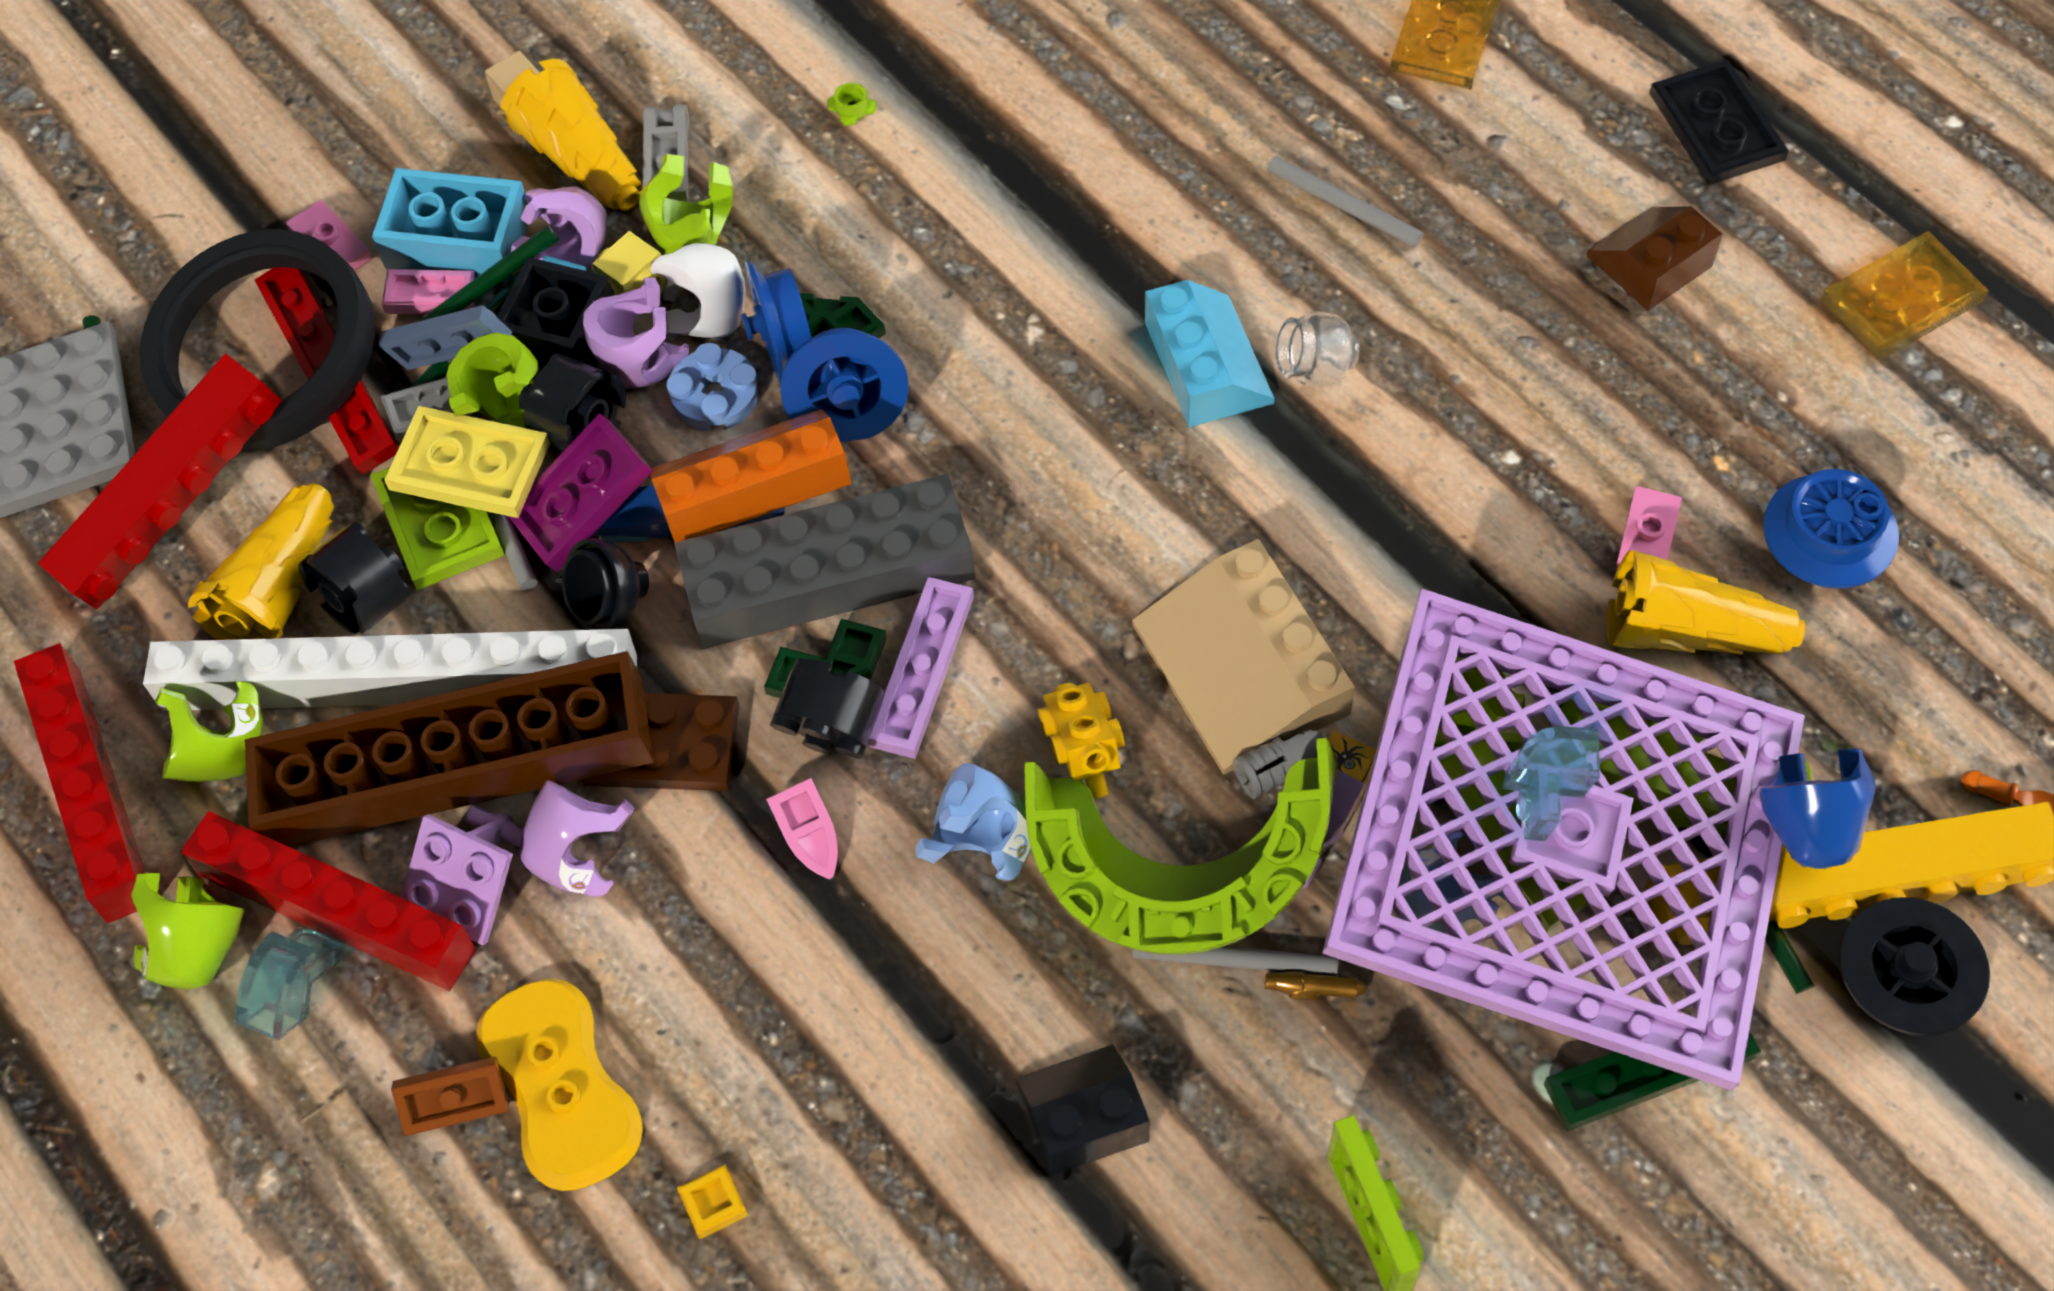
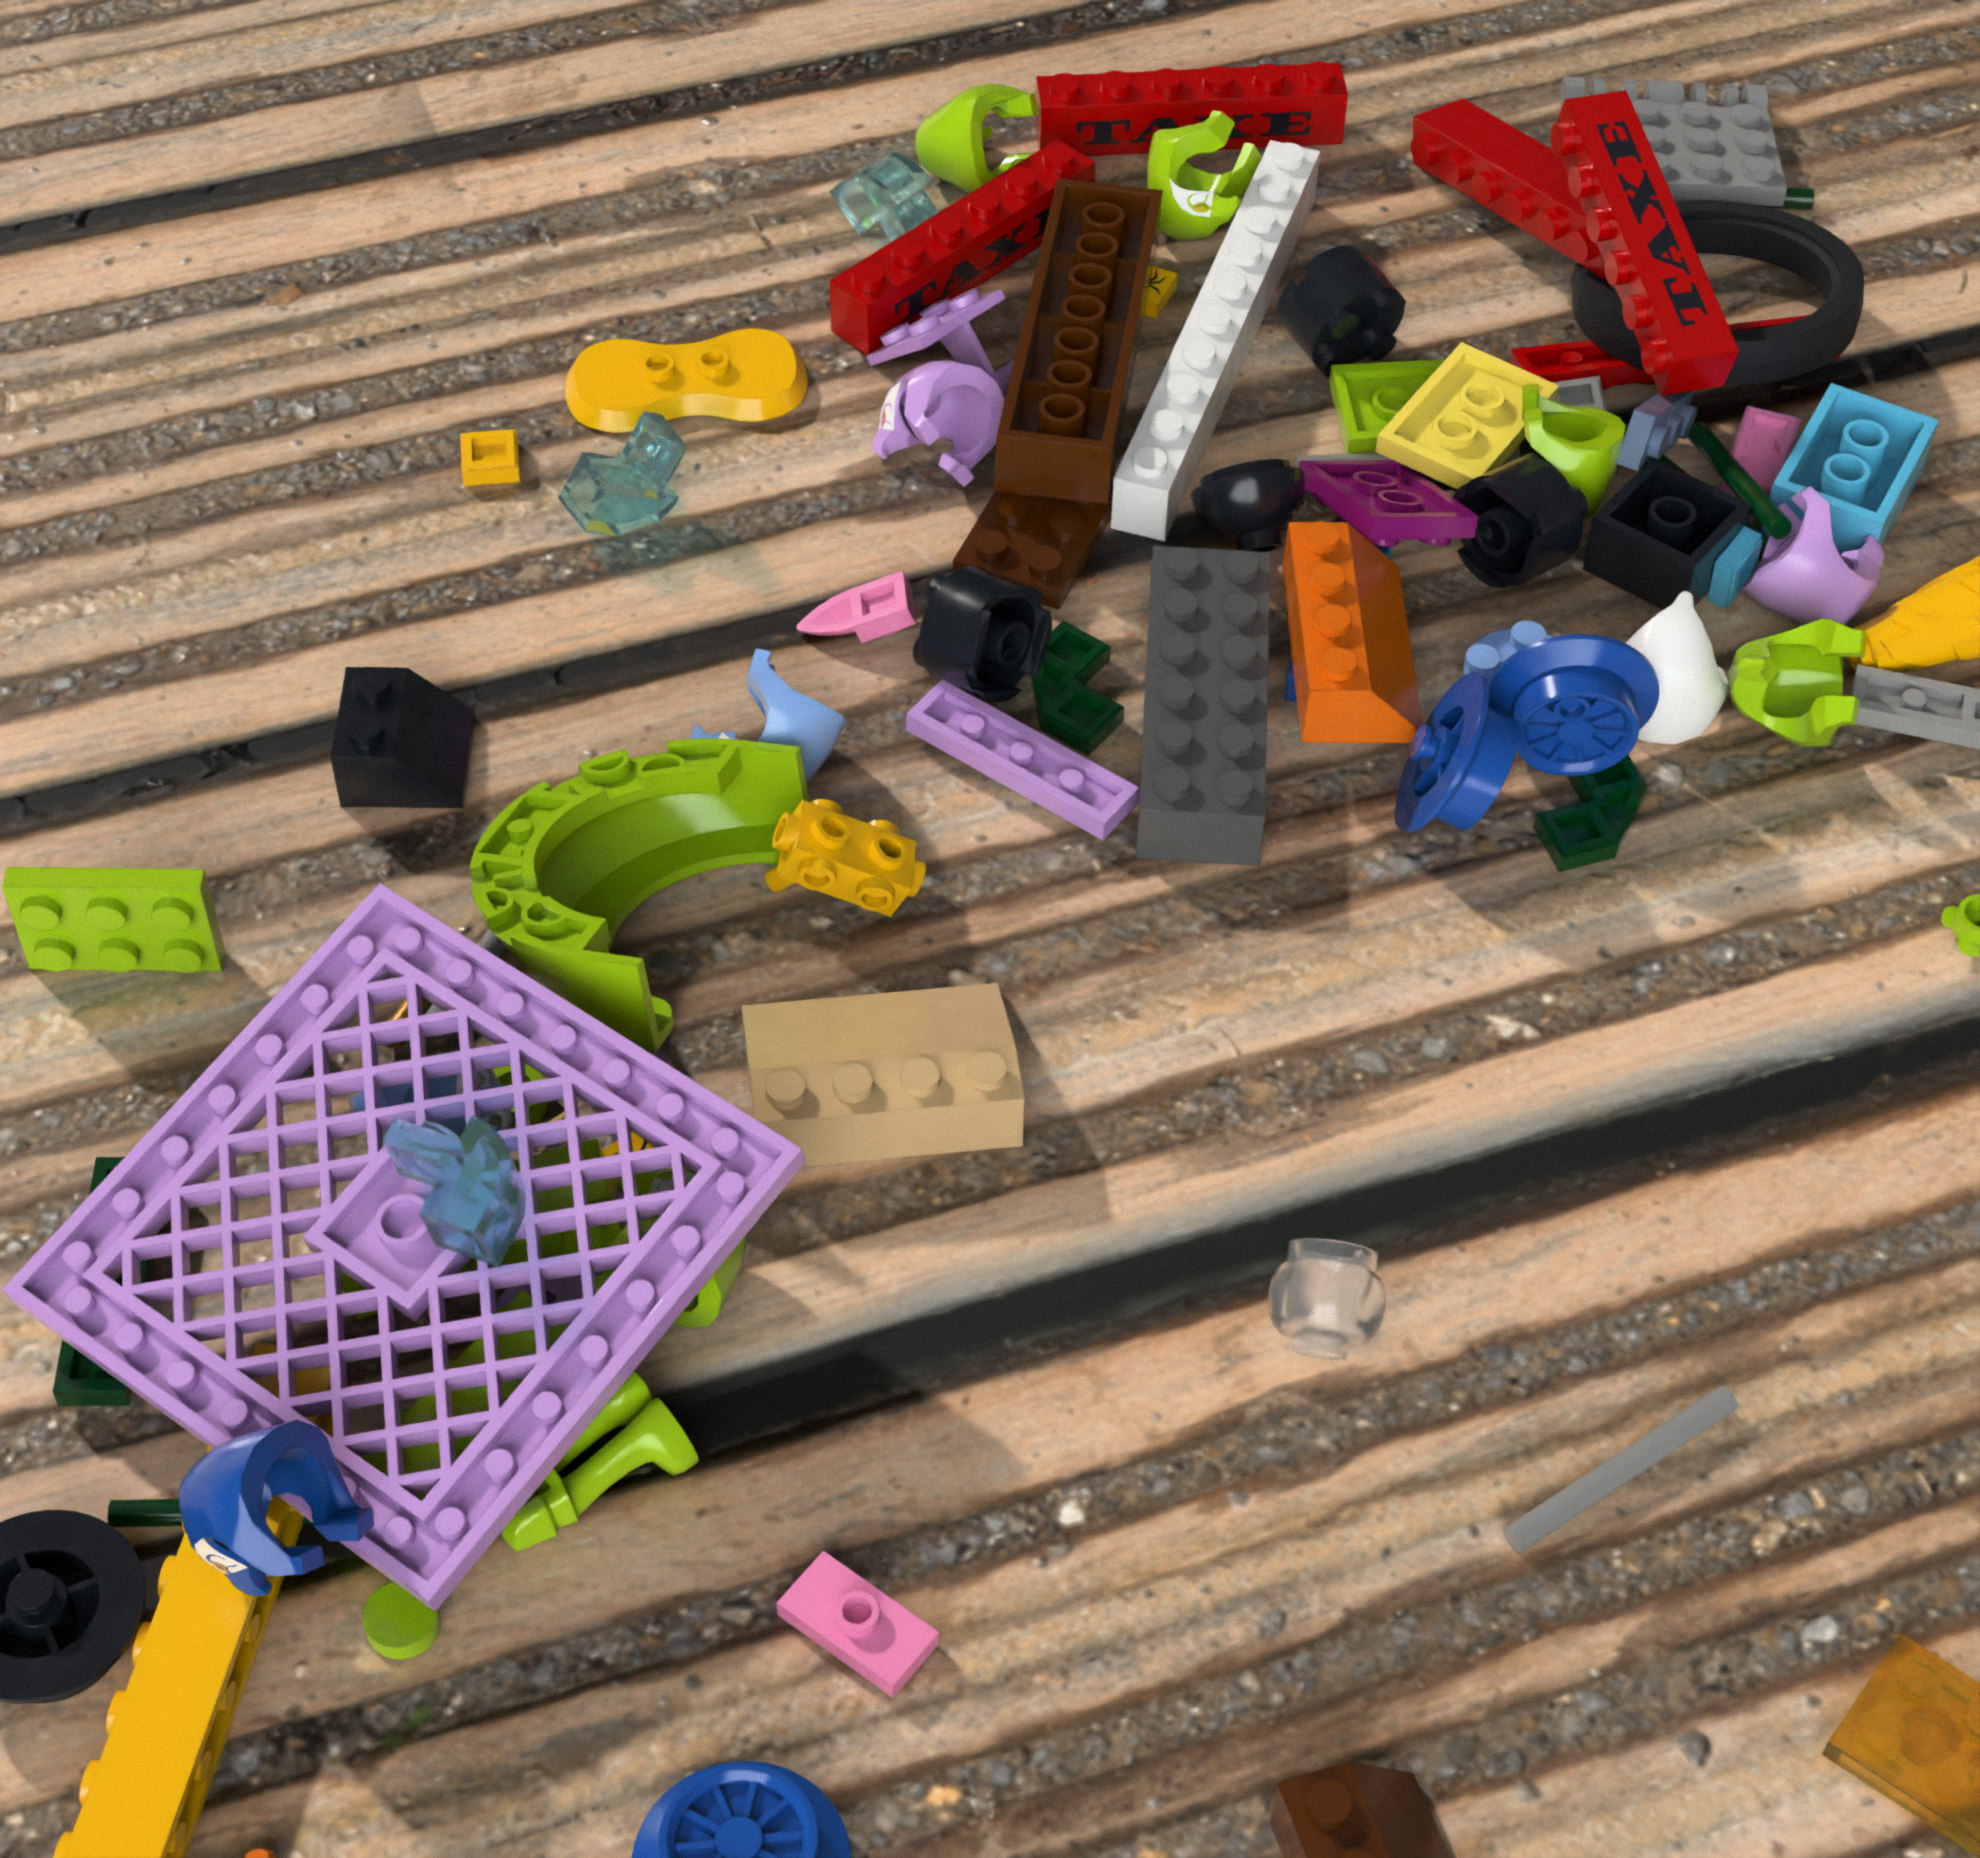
camera: 105 degrees right, 10 degrees down
yellow cone [188,483,334,640] -> none
bright pink plate [285,200,373,271] -> none
dark orange plate [391,1057,509,1136] -> none
lavender piece [583,278,689,389] -> none
light yellow brick [592,231,667,295] -> none
medium azure slope [1145,280,1274,428] -> none
light grey hinge [1233,729,1326,799] -> none
yellow cone [1606,550,1805,655] -> none
none -> clear light blue brick [558,411,688,536]
none -> red brick [1550,90,1739,396]

